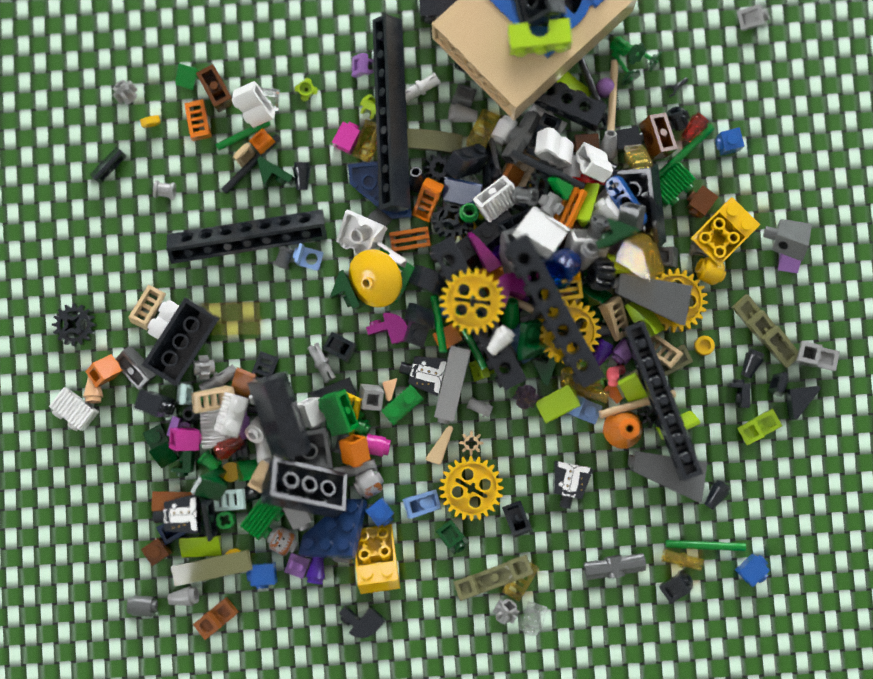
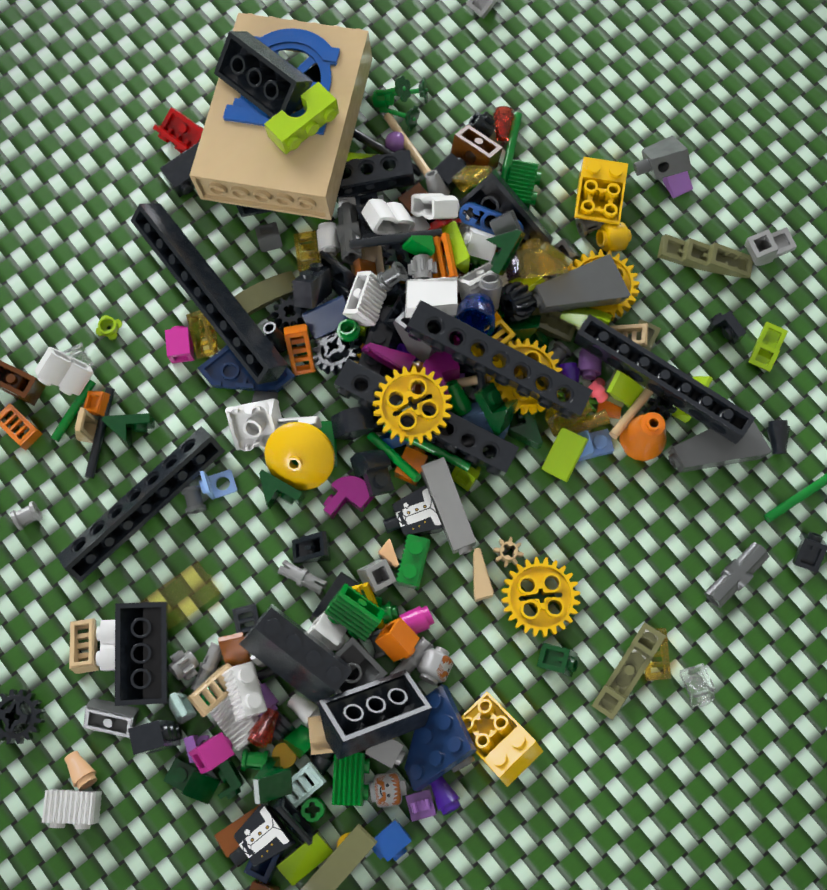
camera: 35 degrees left, 10 degrees down
orange brick [85,354,122,388] -> none
black cone [182,405,201,424] -> none
white brick [245,416,265,443] -> none
black cone [292,162,312,190] -> none
black brick [339,605,386,638] -> none
medium lavender tile [352,53,374,78] -> none
lime tile [360,94,376,120] -> none
blue brick [366,497,395,526] -> none
orange tile [389,226,431,252] -> none
medium blue slope [403,489,442,519] -> none
white pin [405,73,441,103] -> none
light grey cone [448,103,478,122] -> none
light grey pin [467,397,493,417] -> none
white cone [486,325,515,356] -> none
light grey gear [493,599,520,625] -> none
black slope [502,500,533,538] -> none
gear [513,385,539,409] -> none
torso [553,461,593,509] -> none
dark grey wheel [587,215,610,240] -> none
tan slope [598,296,629,341] -> none
clear yellow pin [661,549,704,571] -> none
black hand [664,77,688,98] -> none
reddish brown brick [686,185,719,218] -> none
yellow tile [694,336,715,356] -> none
blue brick [715,127,744,156] -> none
black cone [741,348,765,379] -> none
black slope [768,372,788,397] -> none
black slope [785,386,821,420] -> none

